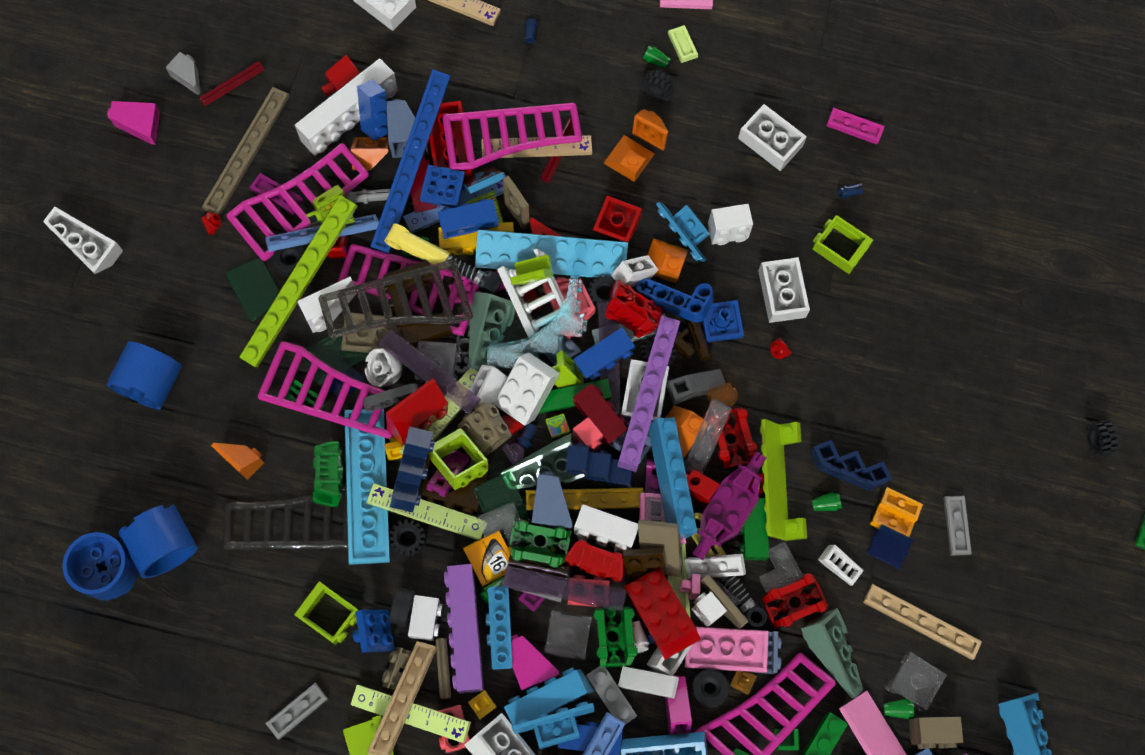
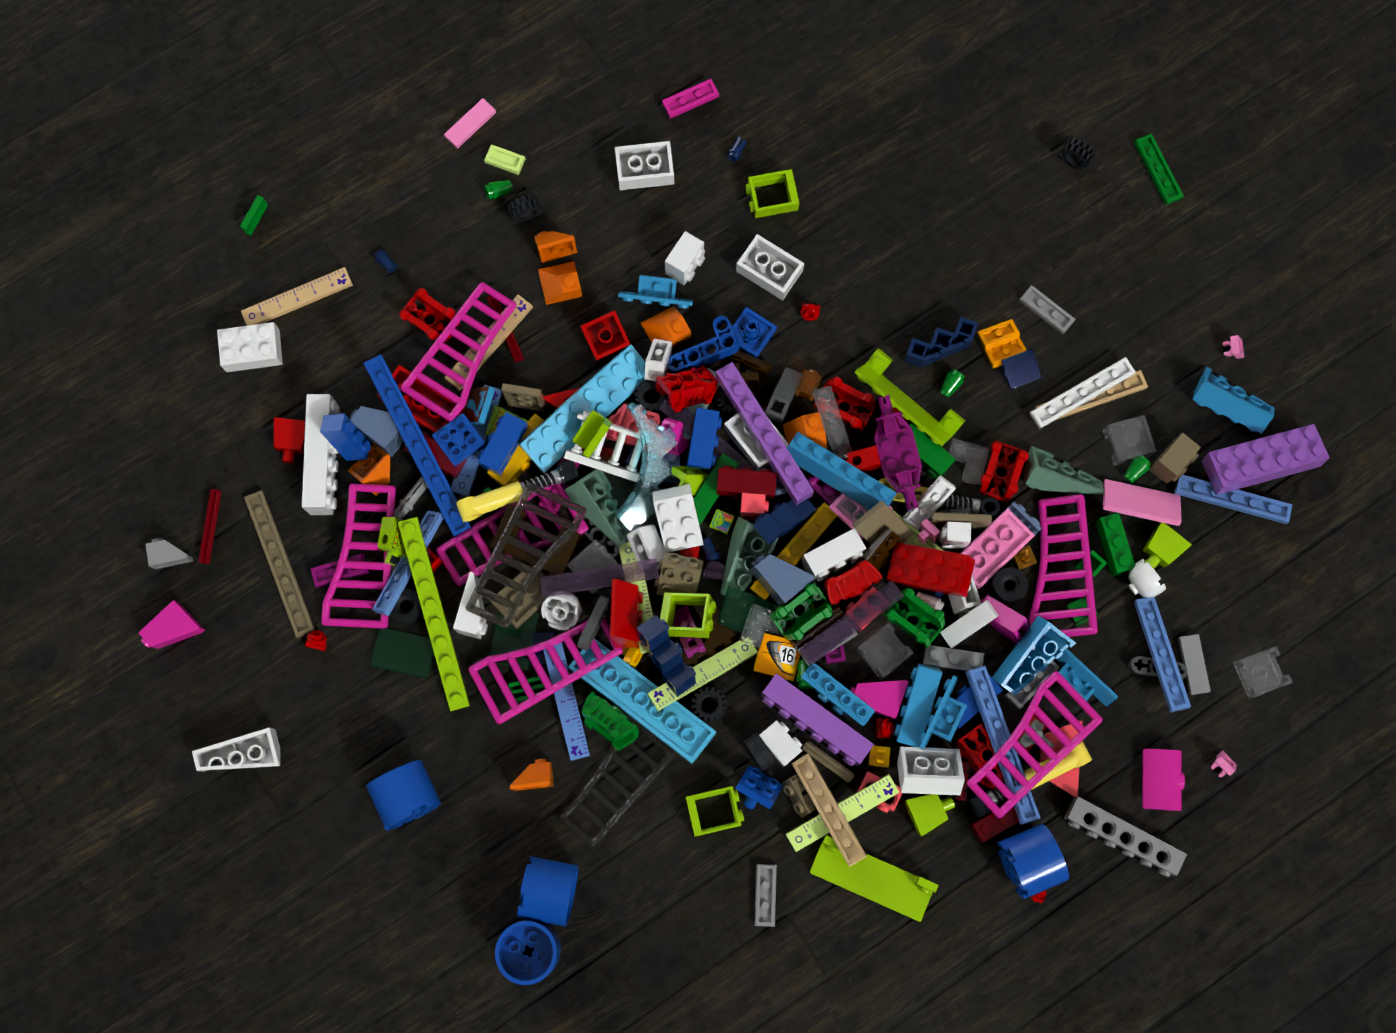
camera: 45 degrees left, 5 degrees up
white slope [818,544,864,586] -> none
none -> red piece [399,288,460,344]
none -> medium blue tile [543,642,590,761]
none -> dark pink leg [661,418,690,456]
none -> red plate [876,718,895,739]
none -> white tile [1029,357,1136,429]
none -> bright pink tile [1222,335,1244,359]

